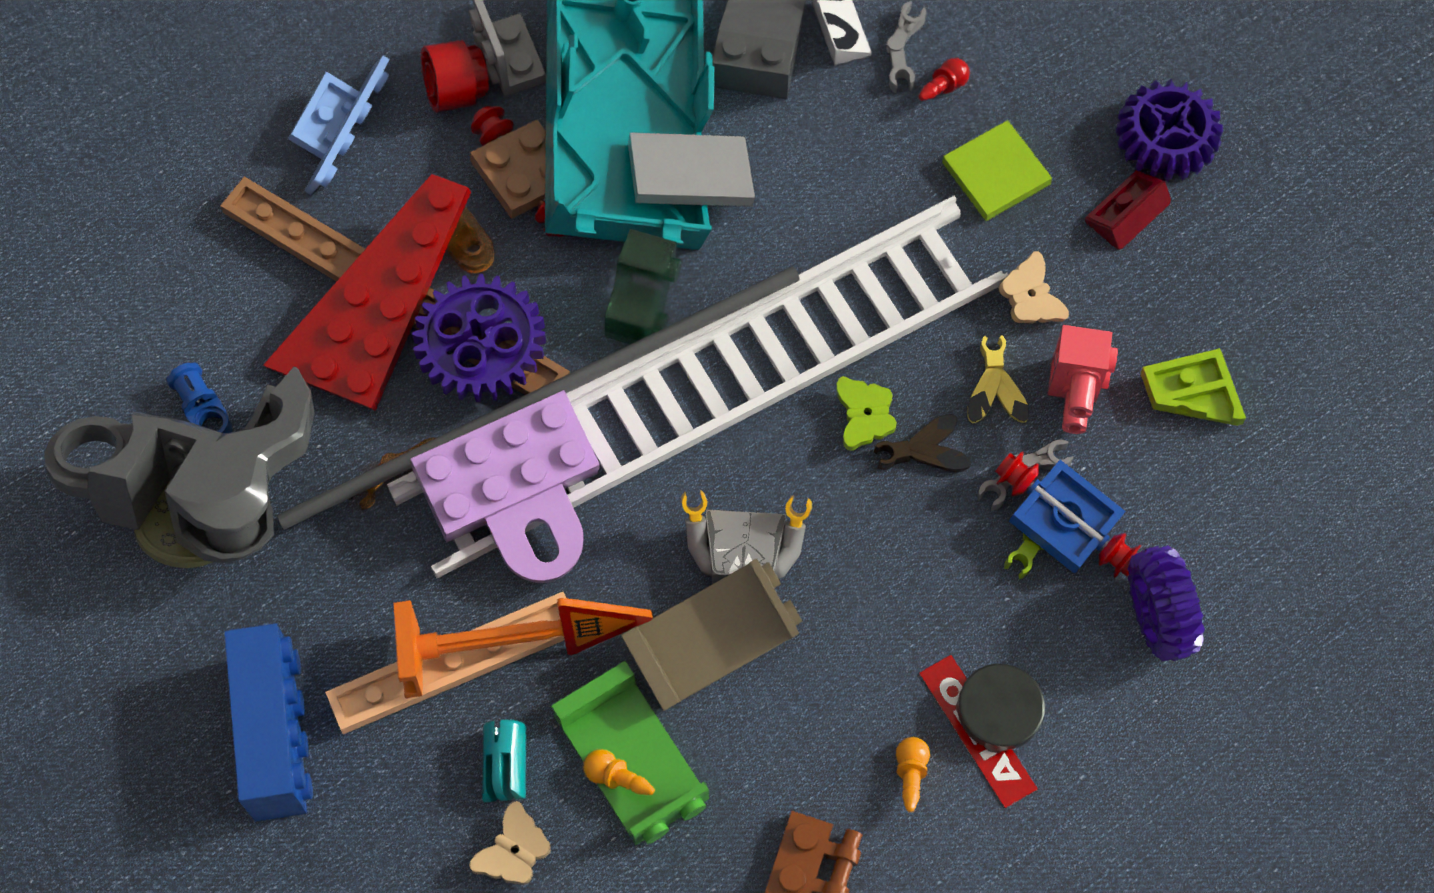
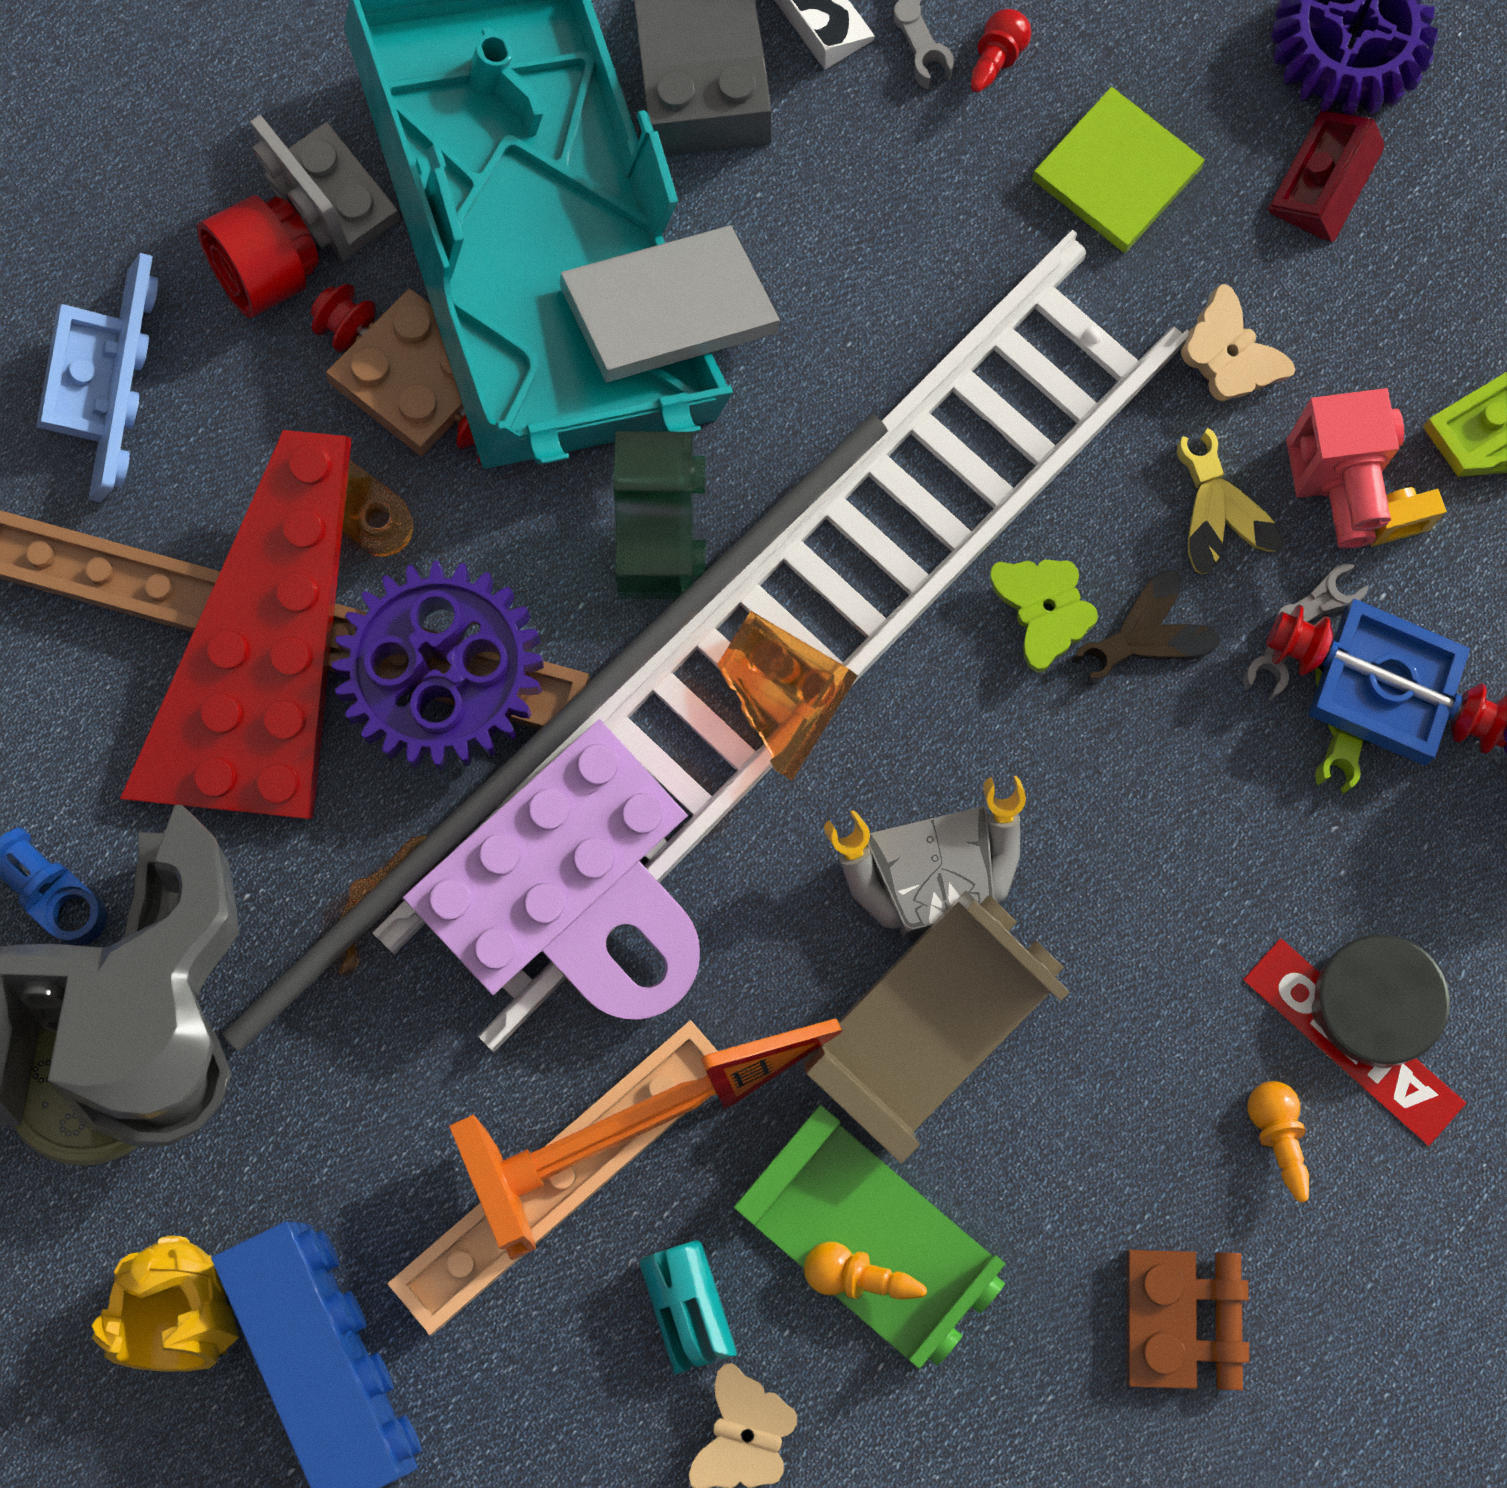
camera: 15 degrees left, 10 degrees up
none -> yellow helmet [91,1236,240,1372]
none -> clear orange wing [717,611,858,780]
none -> yellow plate [1370,487,1447,547]

